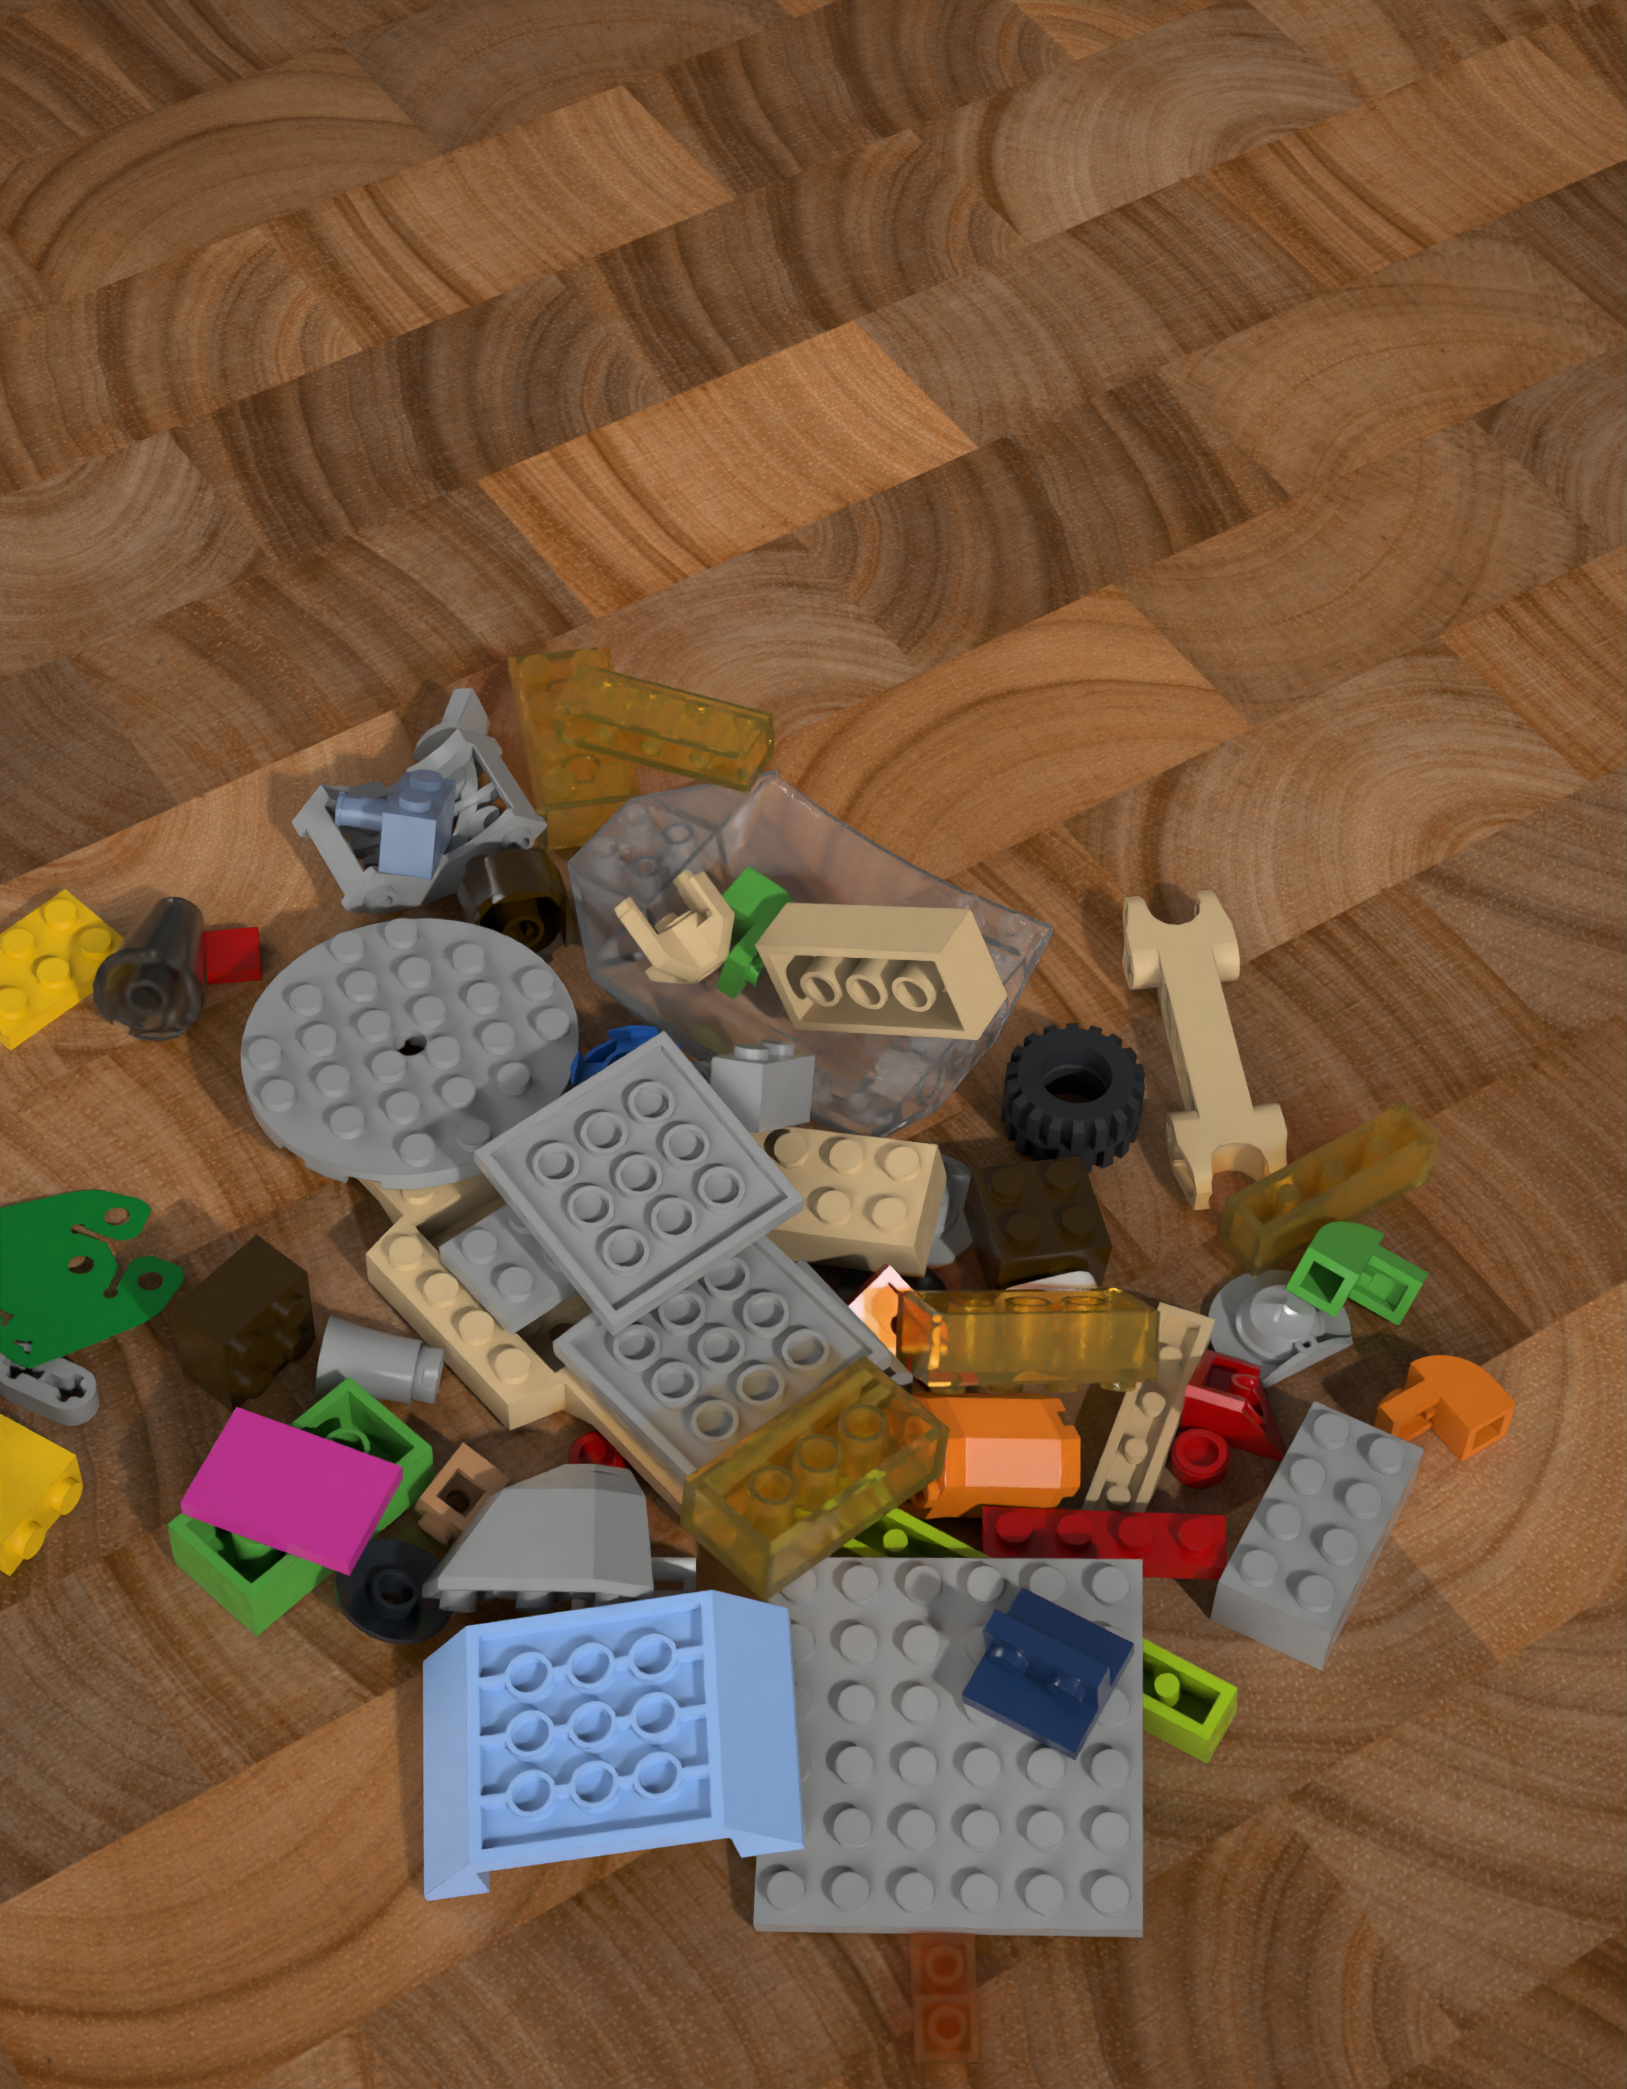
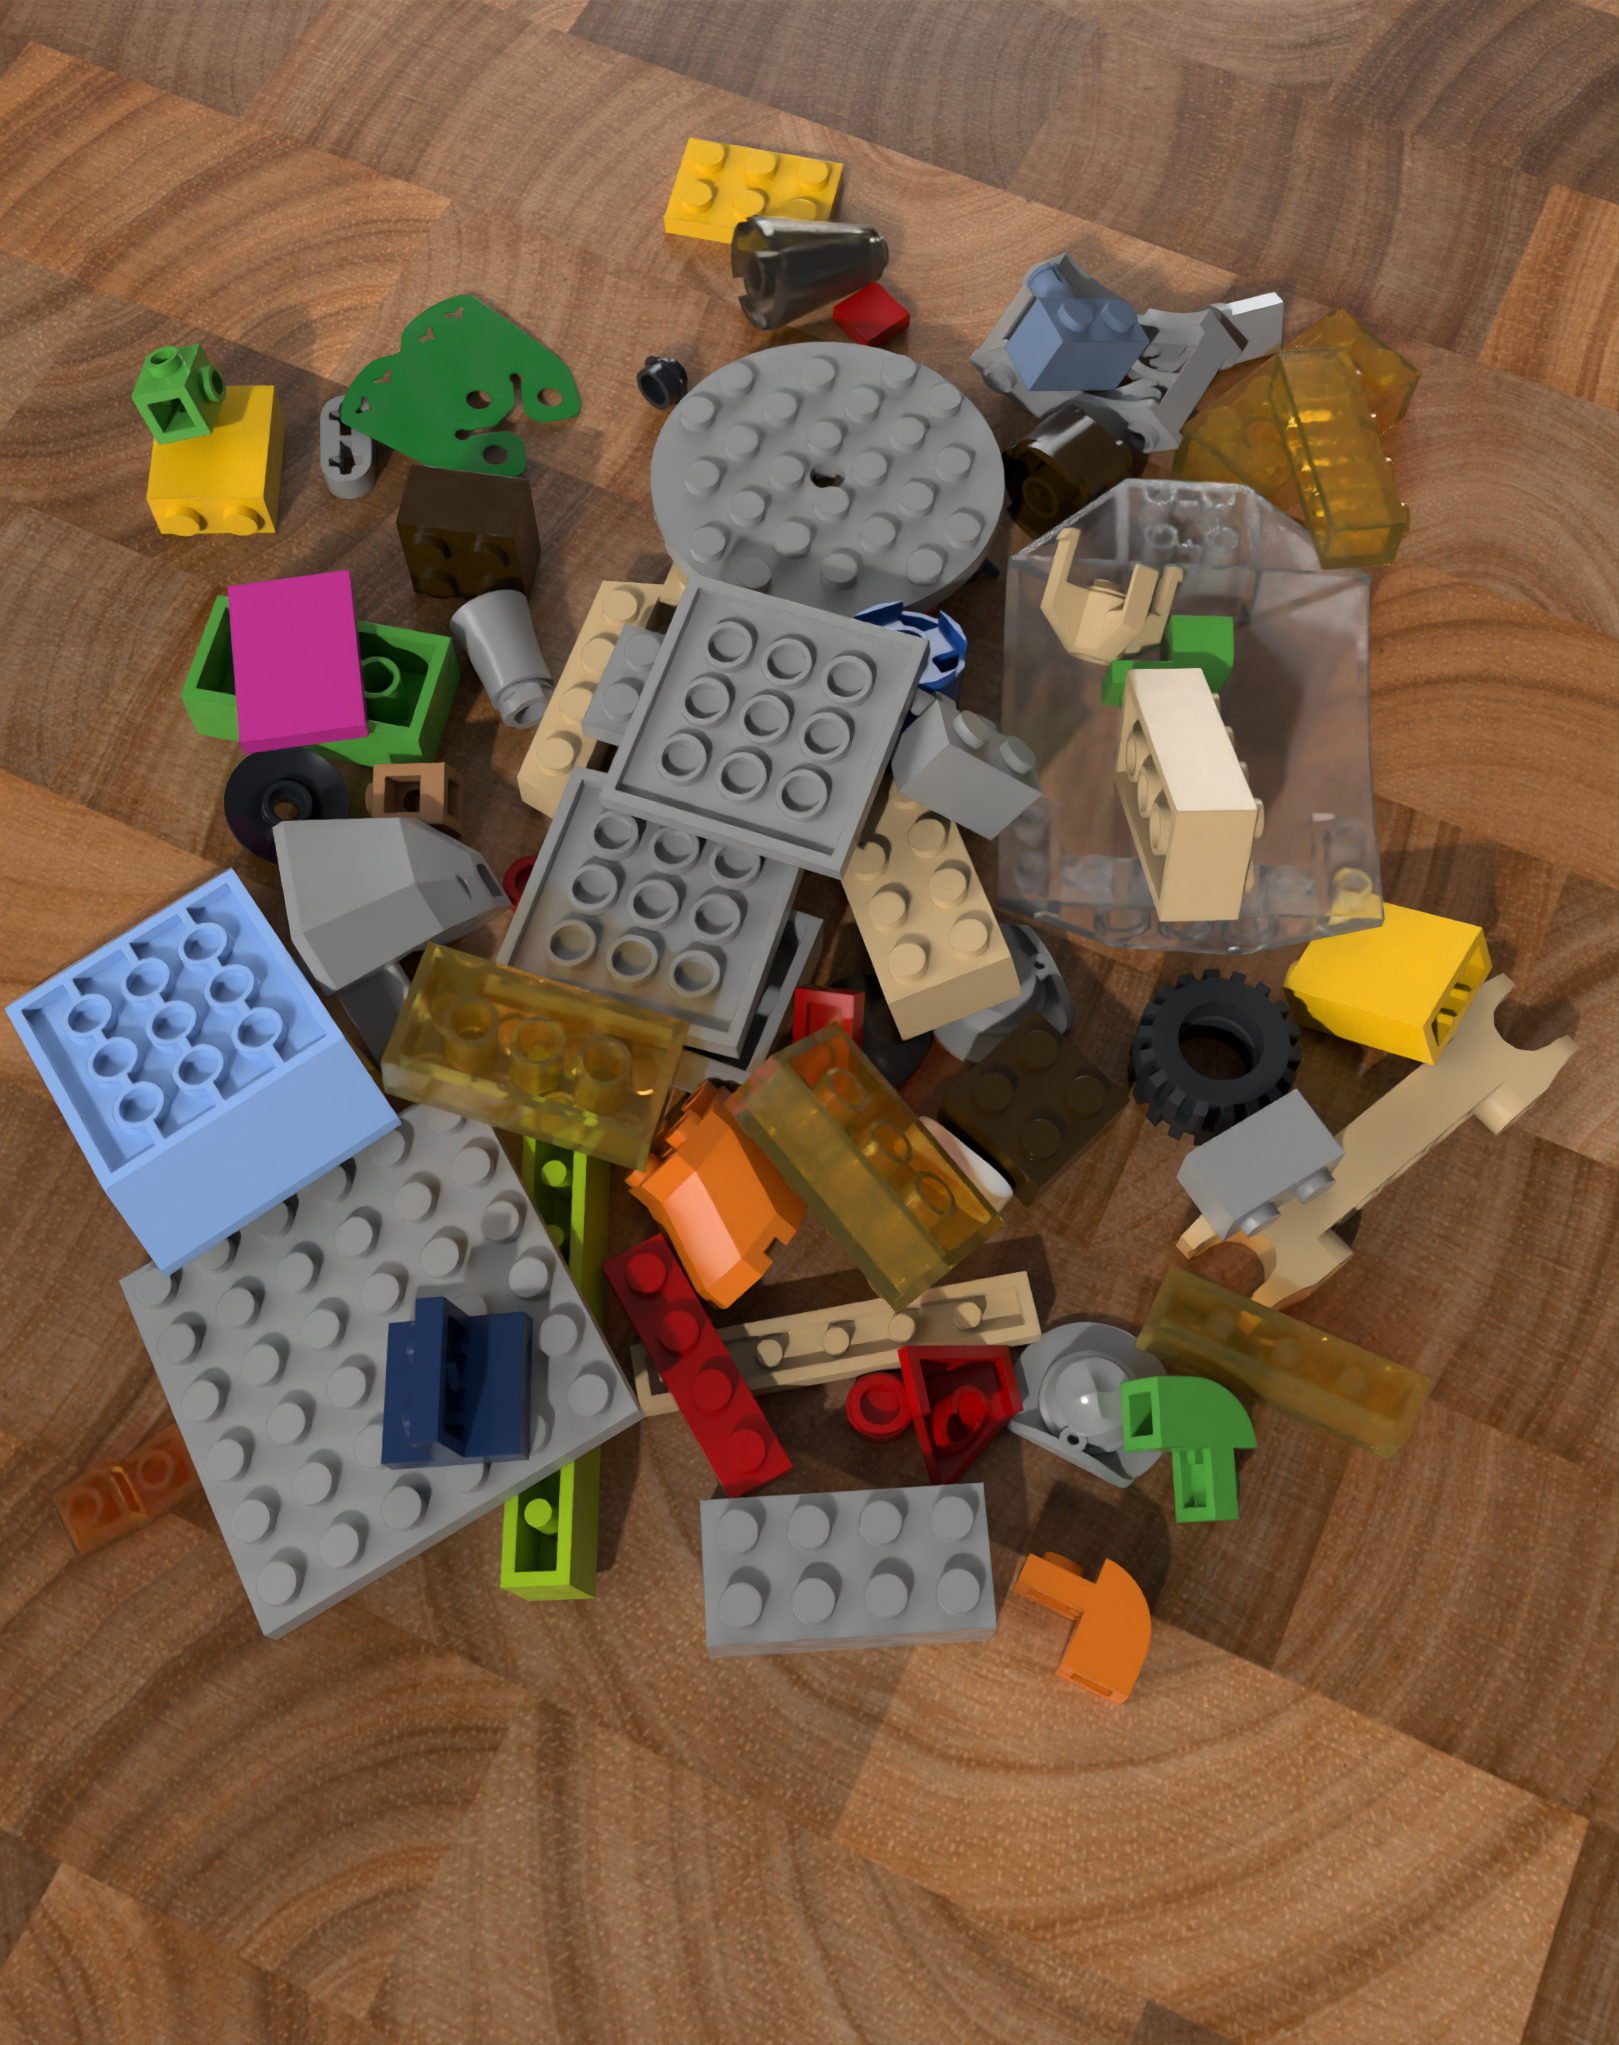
camera: 60 degrees right, 15 degrees up
none -> black plate [637,355,688,410]
none -> light grey brick [1176,1088,1345,1242]
none -> yellow brick [1282,891,1493,1066]

